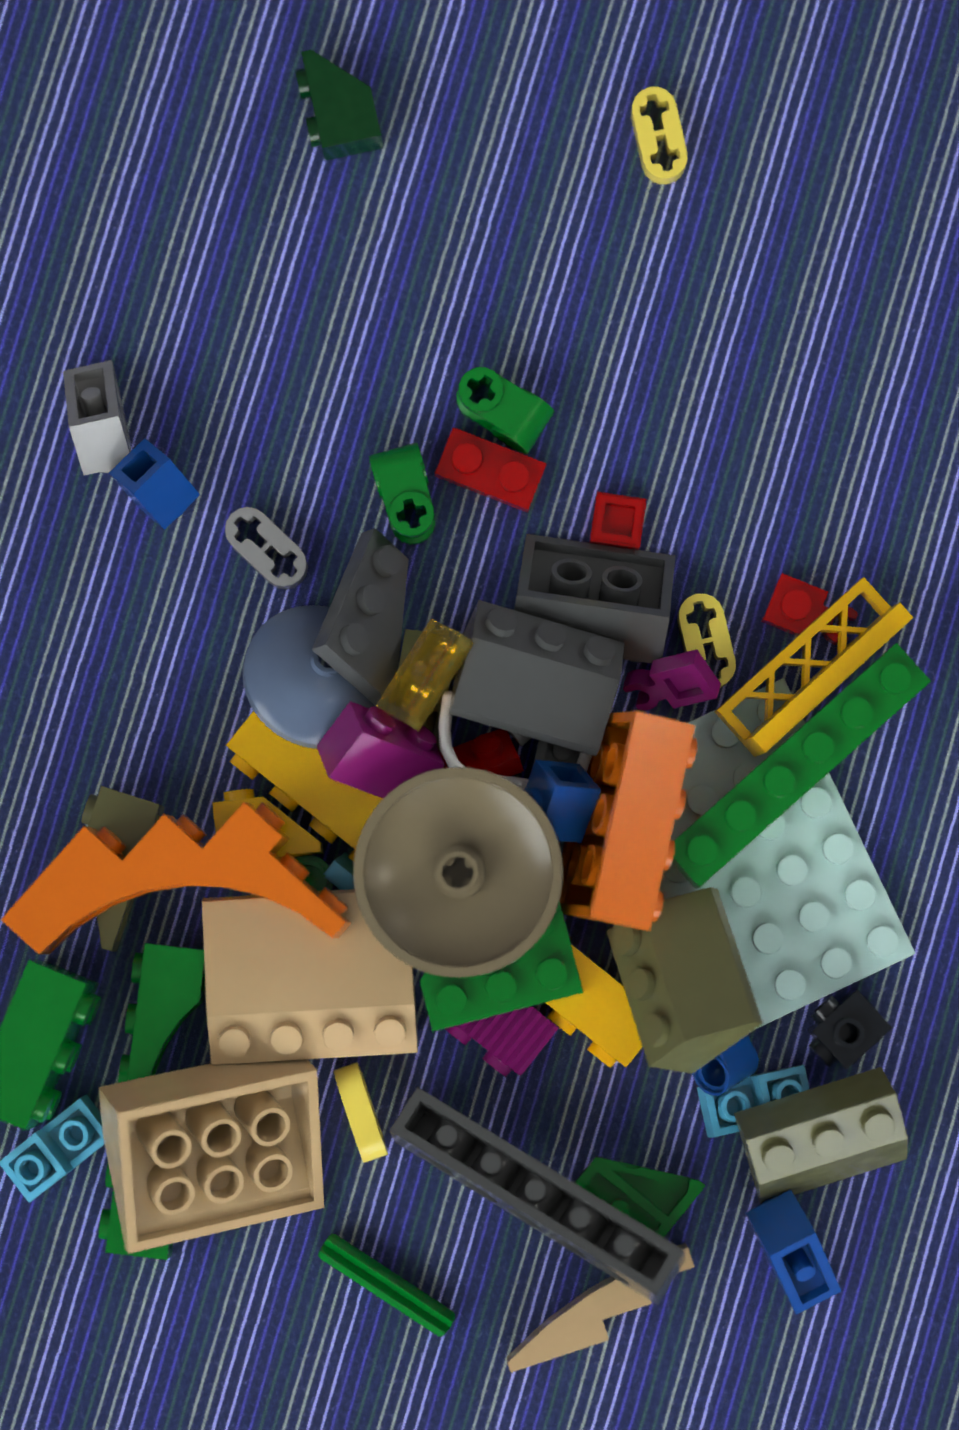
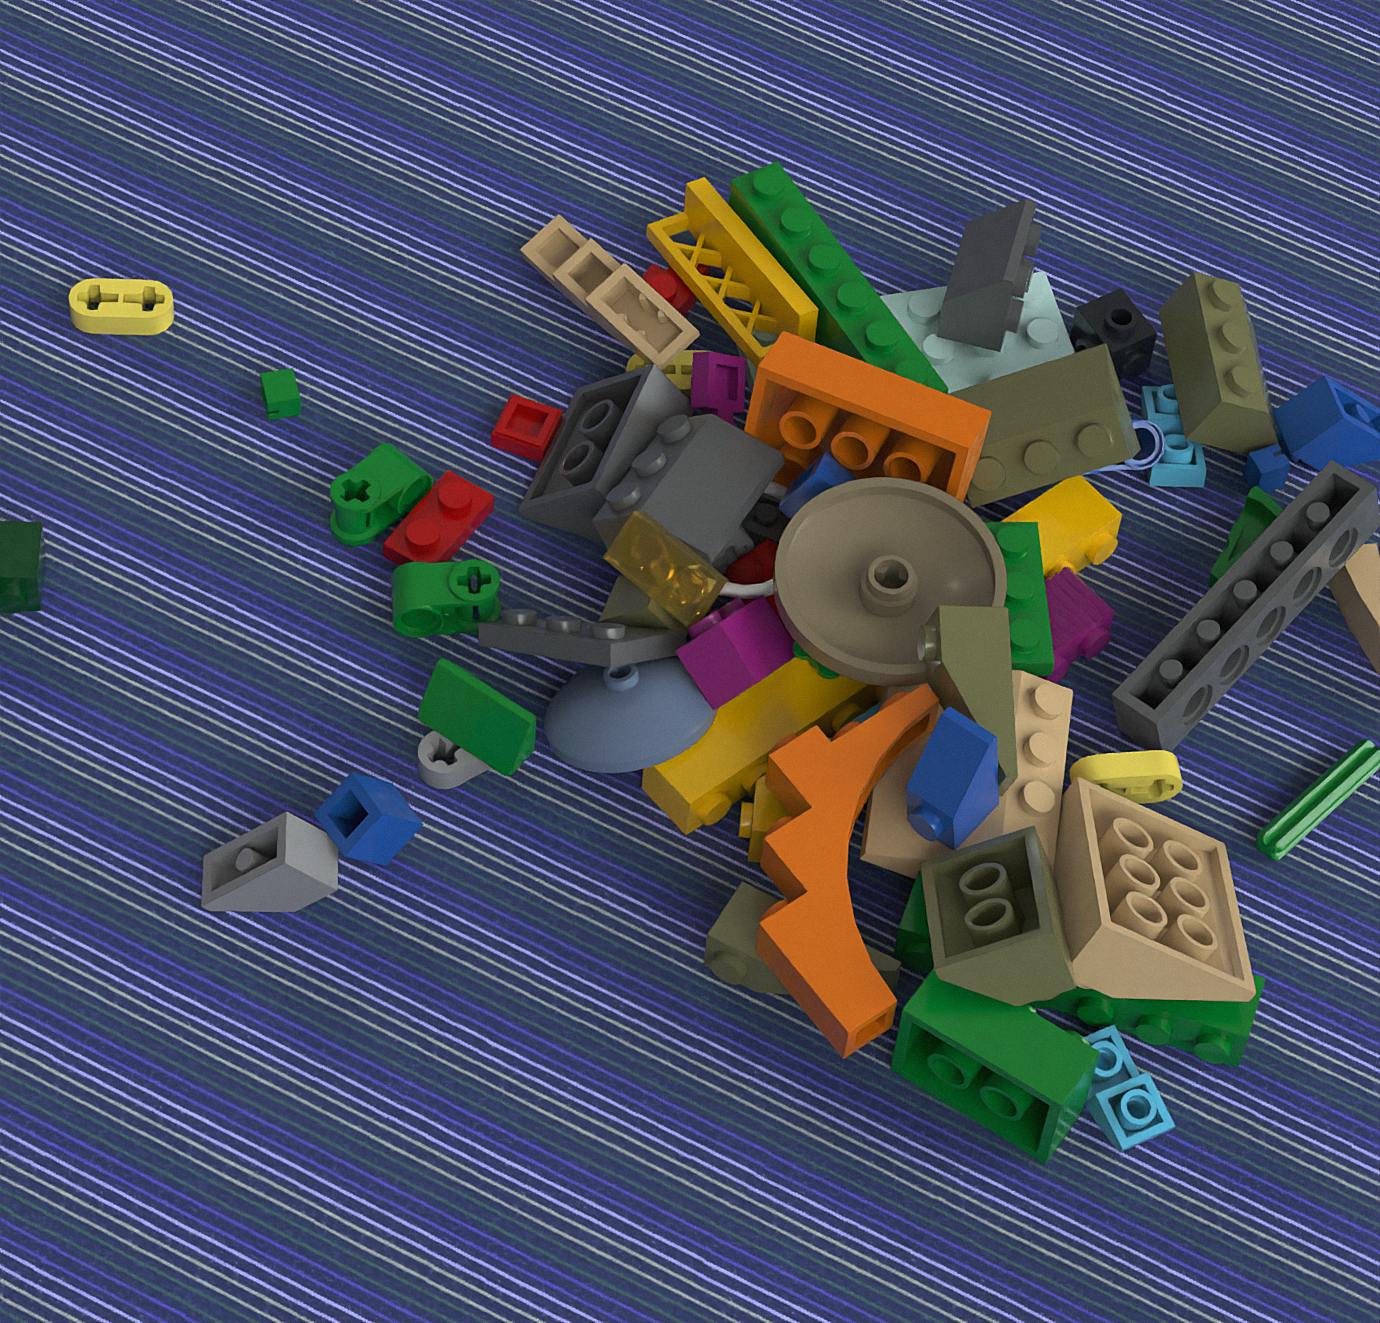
camera: 85 degrees left, 30 degrees down
none -> green piece [260,368,301,420]
none -> green slope [418,658,536,776]
none -> tan slope [520,214,700,371]
none -> blue slope [906,706,999,851]
none -> olive slope [917,605,1018,796]
none -> olive slope [920,825,1076,1007]
none -> dark grey slope [937,199,1042,352]
none -> blue piece [1242,443,1291,493]

